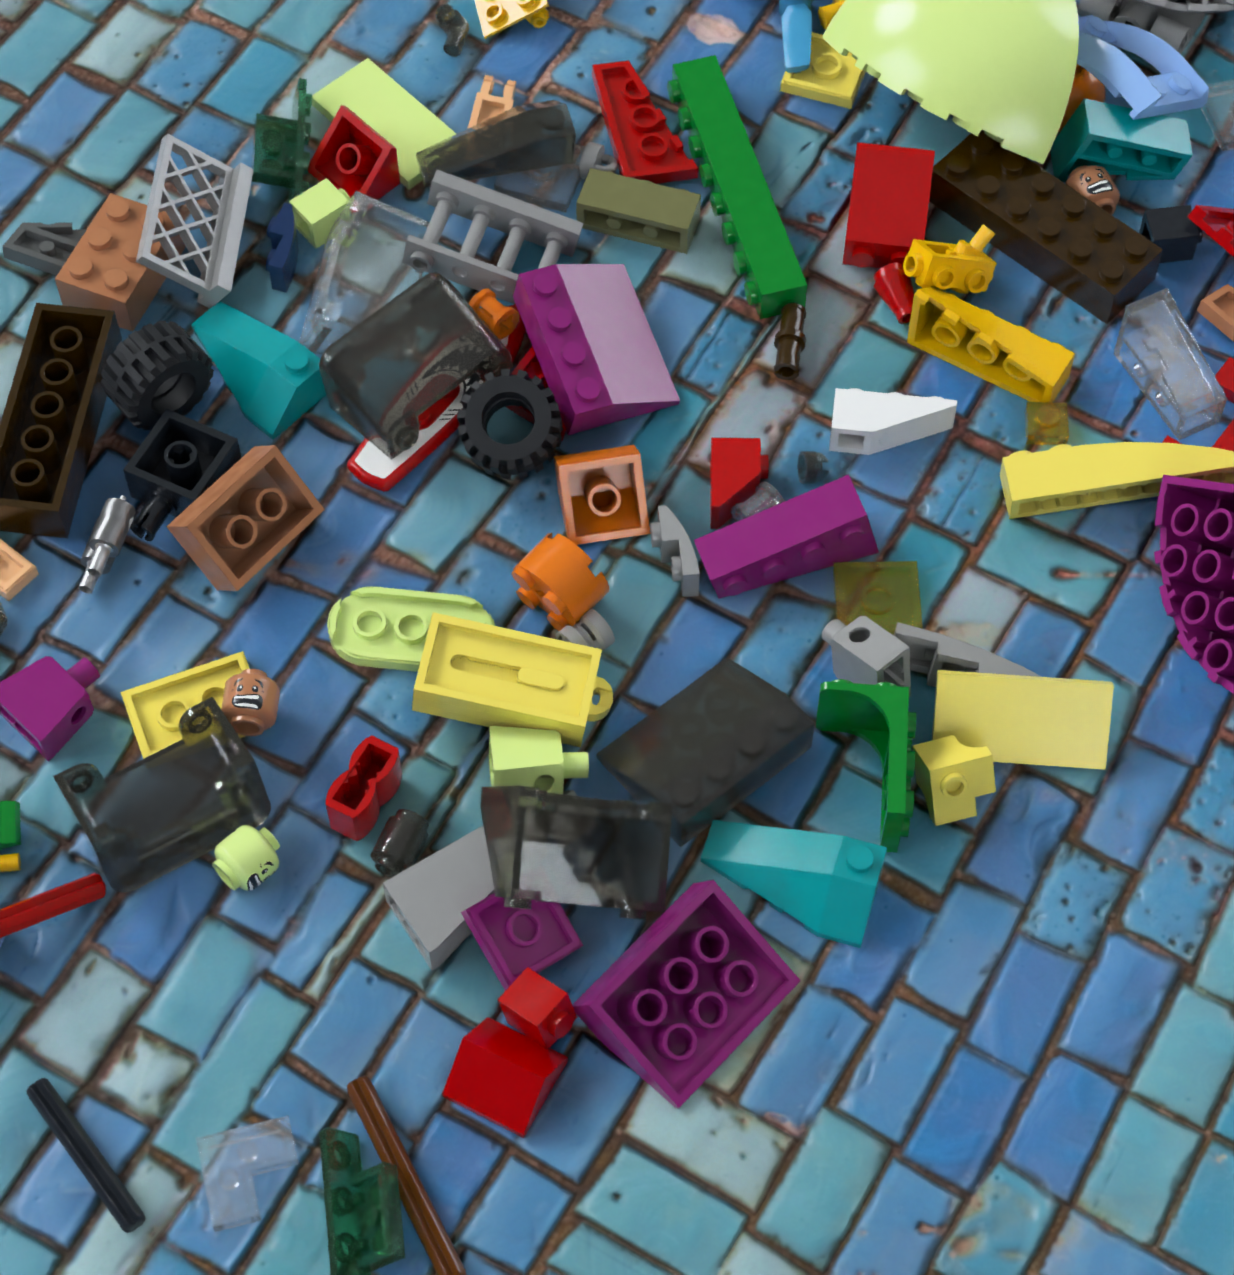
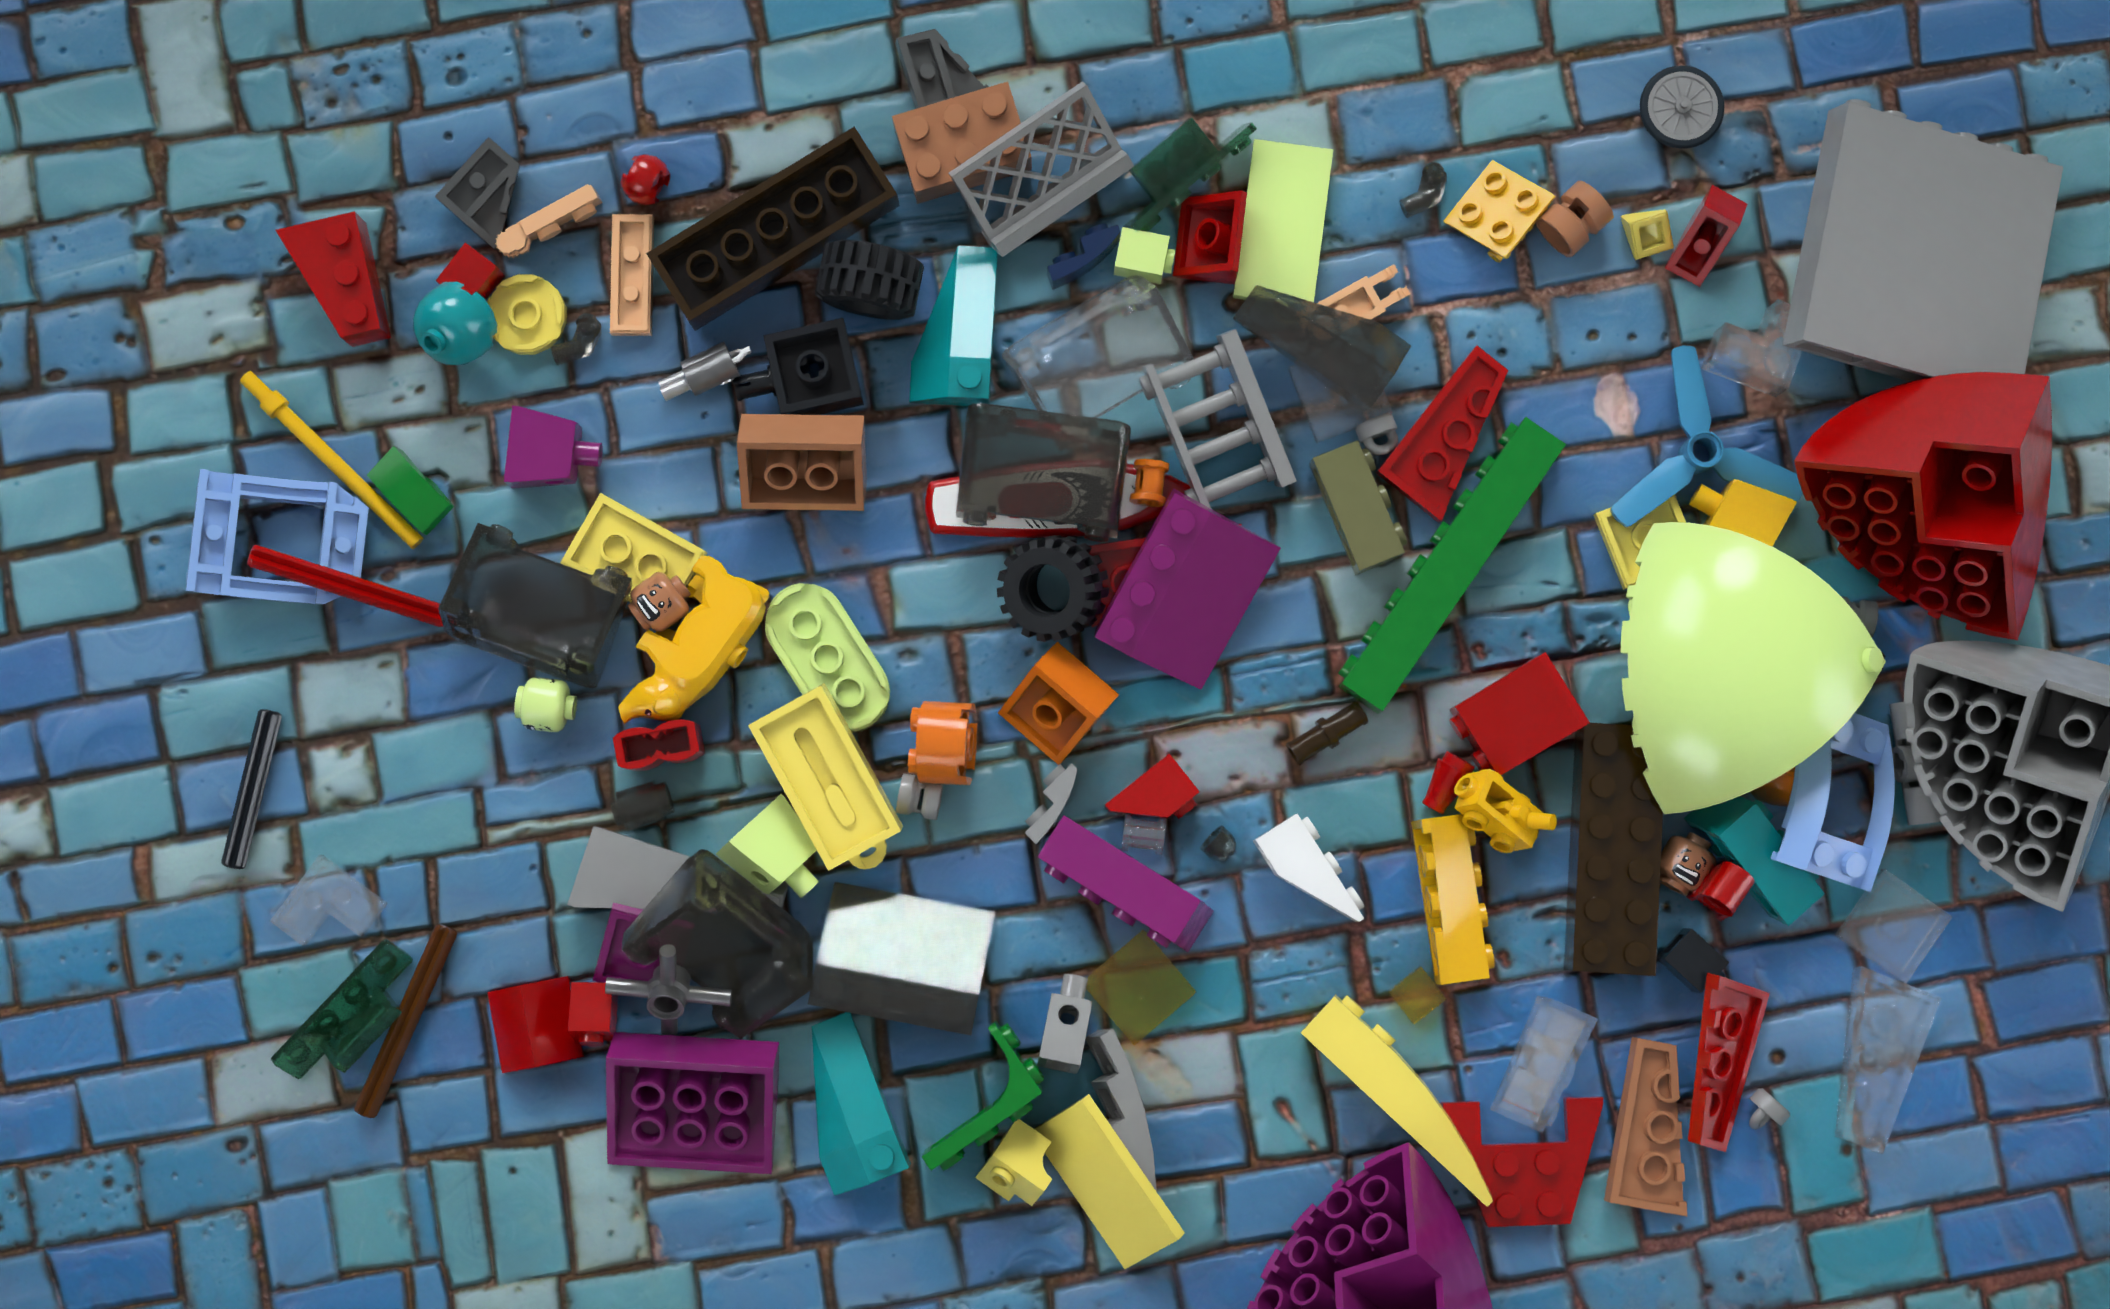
camera: 50 degrees right, 25 degrees up
none -> flat silver bar [605,944,732,1036]
none -> yellow animal [618,555,769,724]
none -> red piece [1686,861,1755,922]

